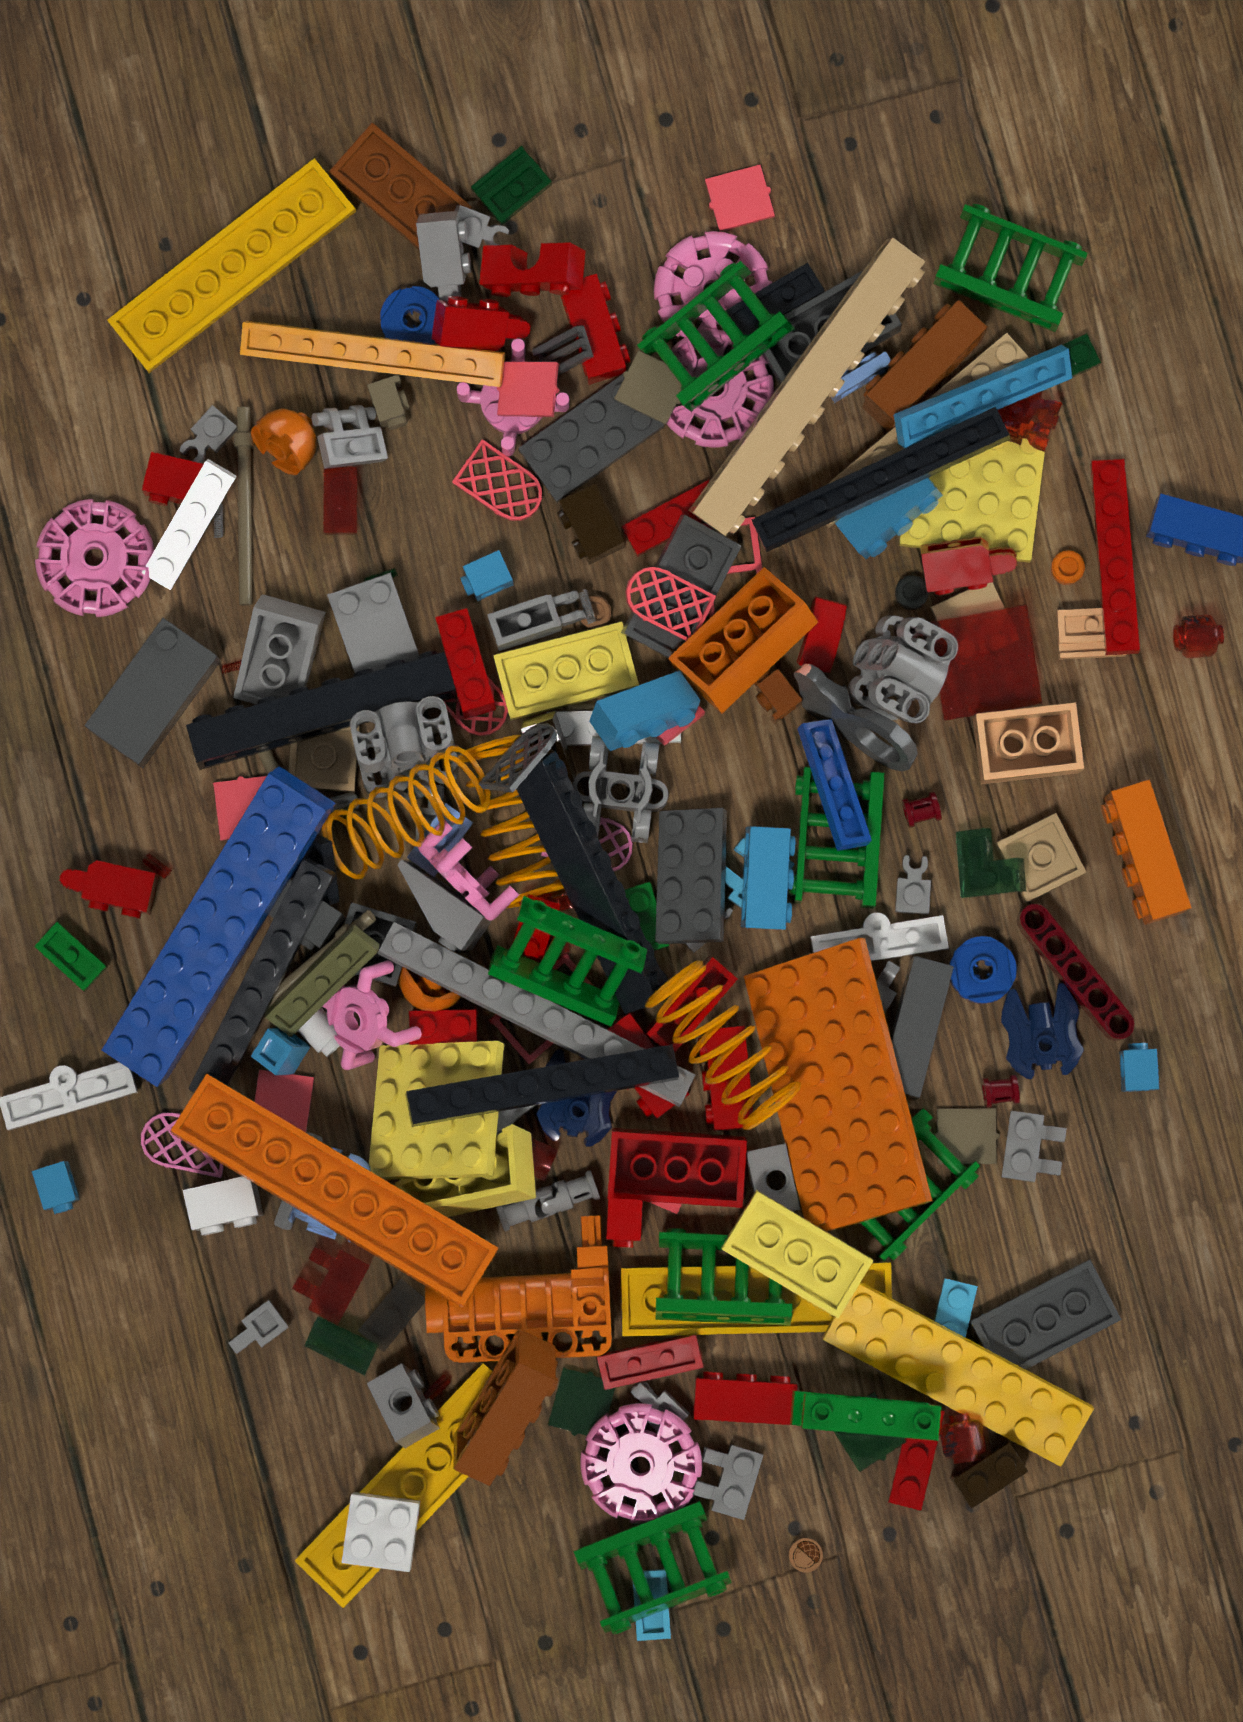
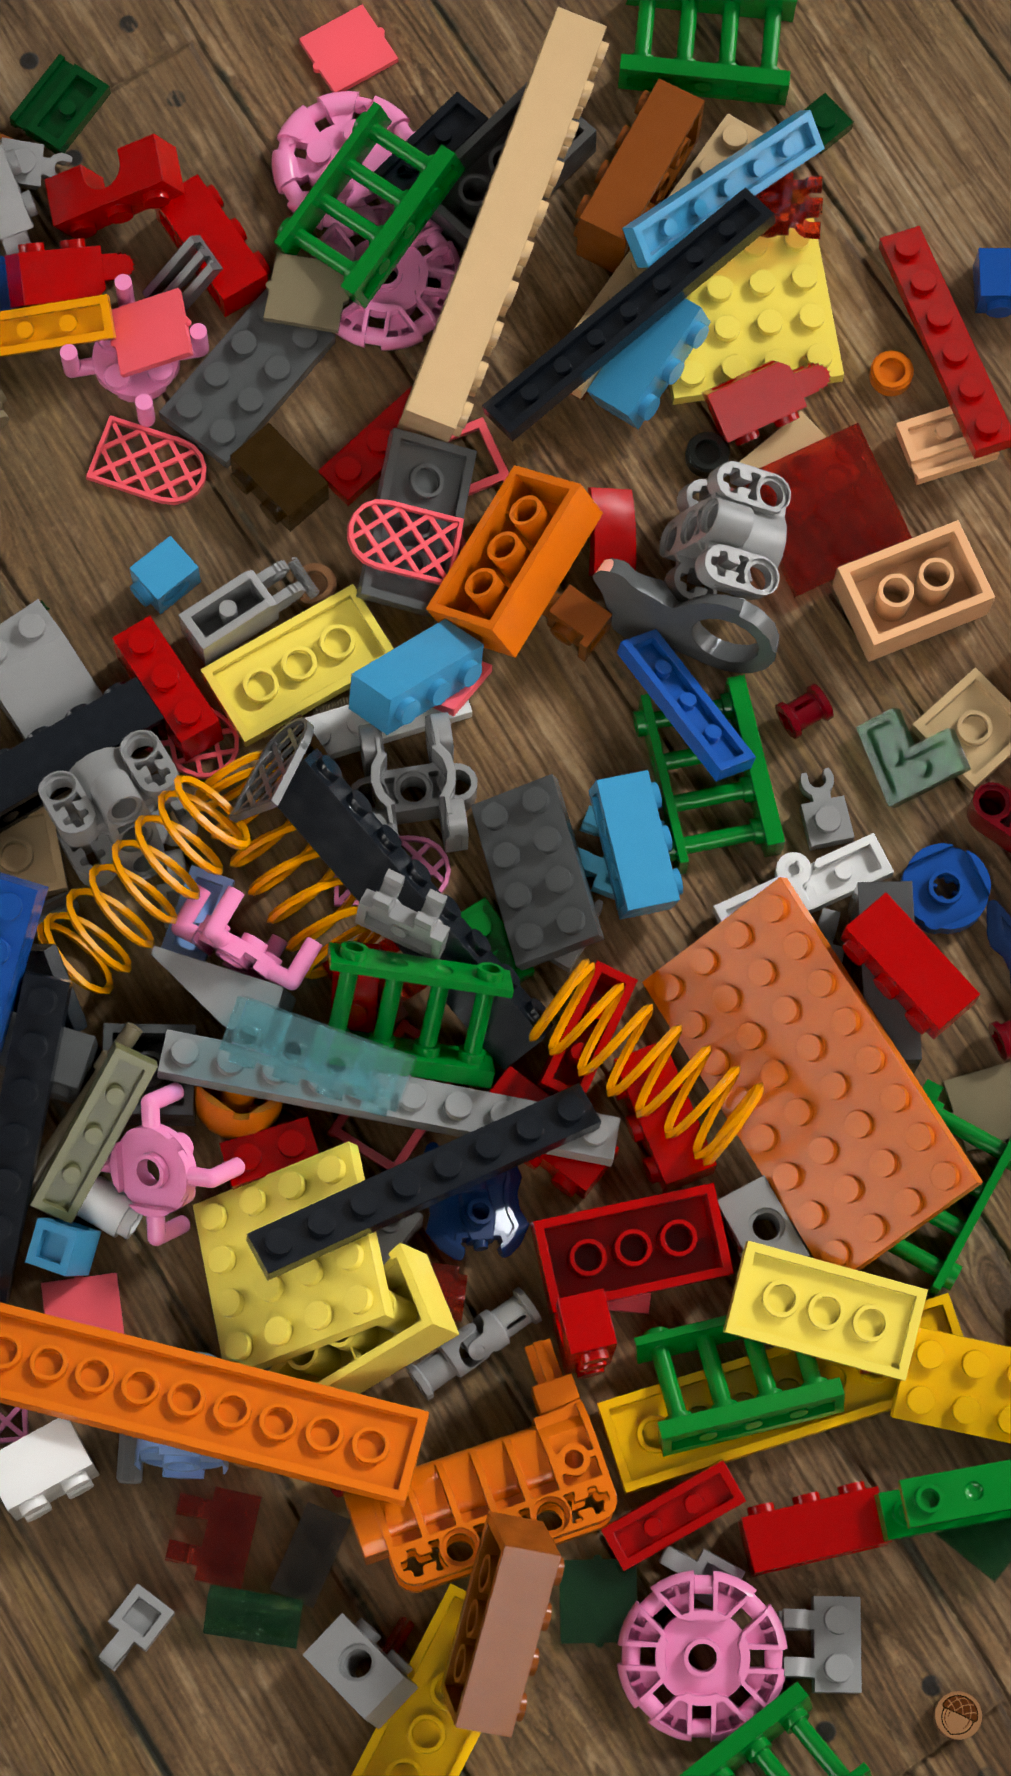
camera: 20 degrees left, 10 degrees down
light blue plate [831,351,891,403] -> none
none -> clear light blue brick [219,995,418,1117]
none -> light grey plate [355,869,450,959]
none -> red brick [840,892,980,1040]

